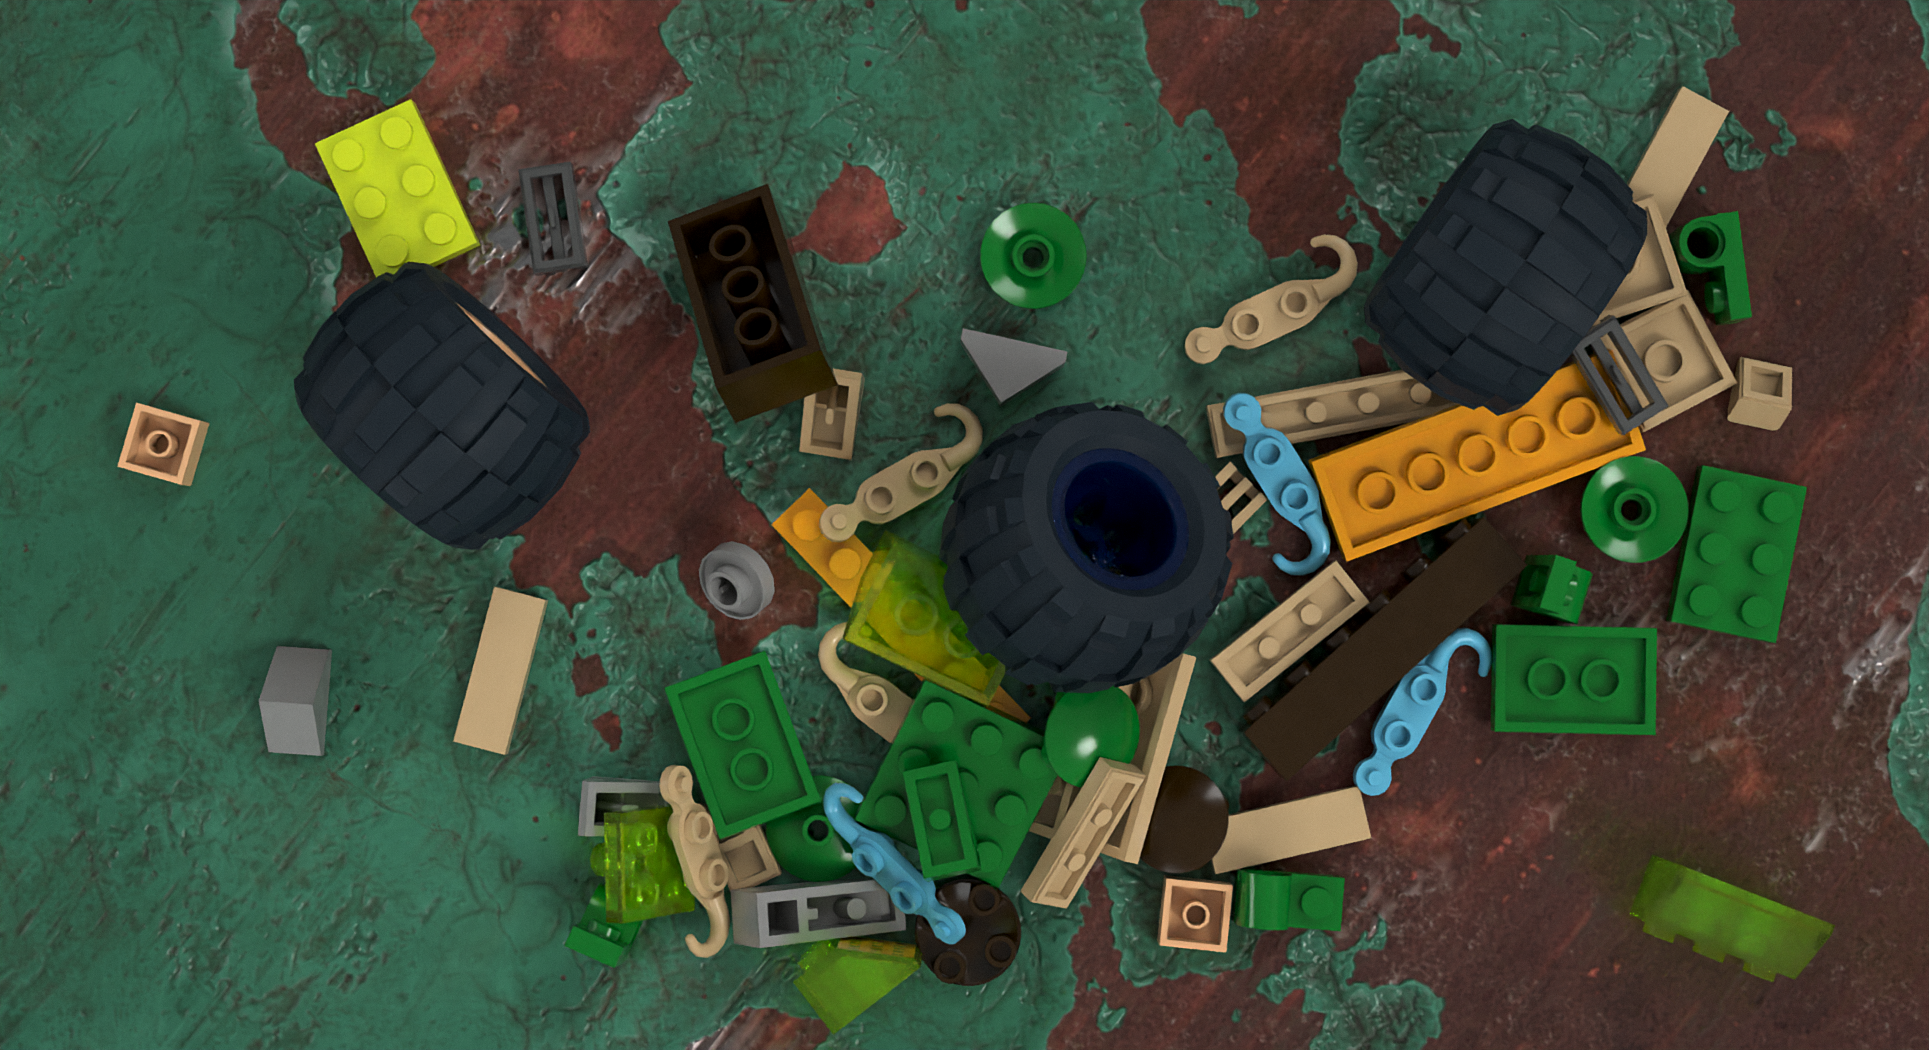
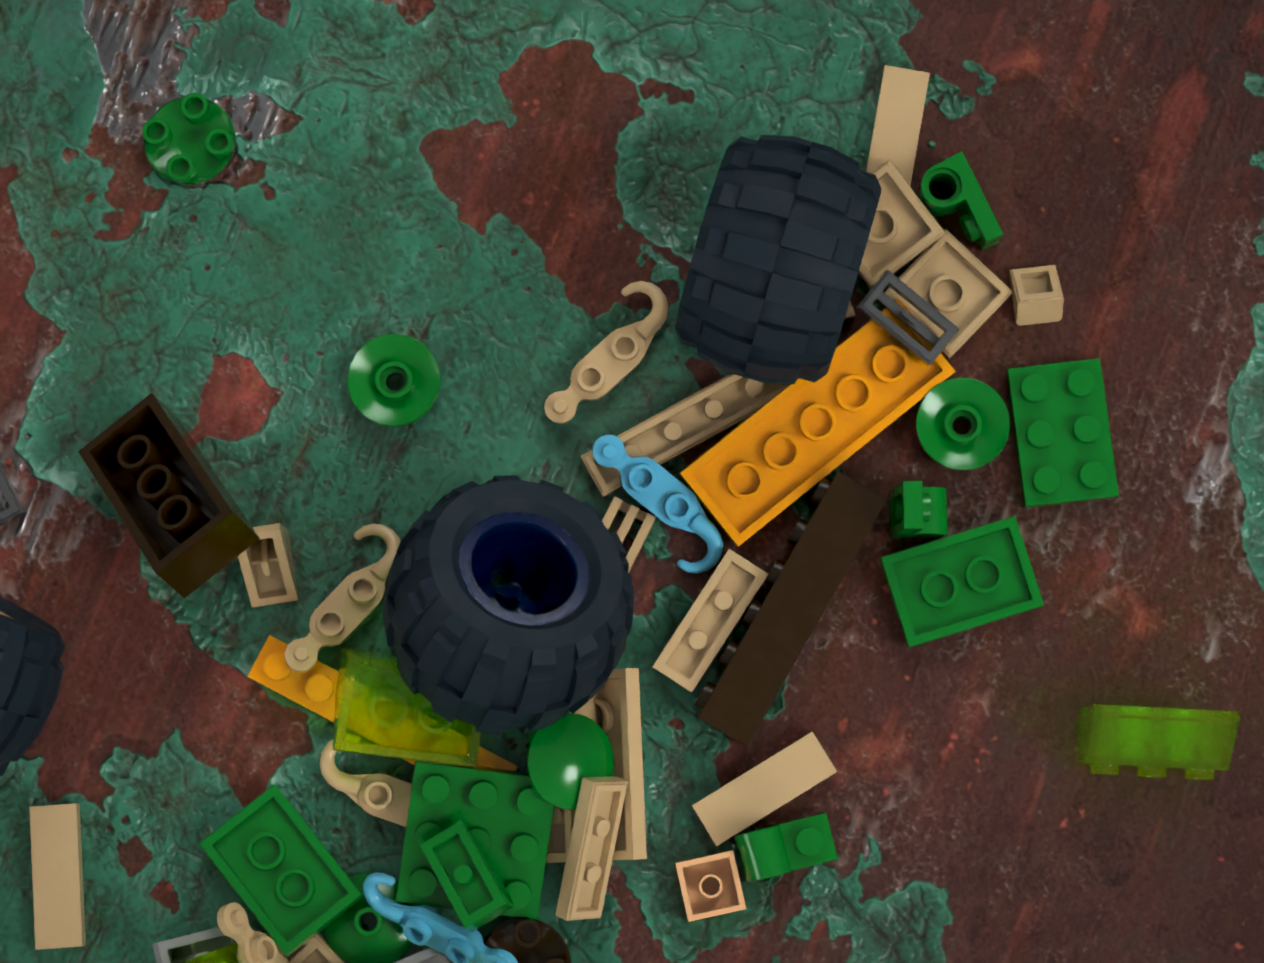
camera: 15 degrees left, 5 degrees down
light grey plate [699,541,775,620] -> none
light grey slope [961,328,1068,407] -> none
dark brown dish [1140,765,1229,873] -> none
medium azure piece [1353,628,1492,796] -> none

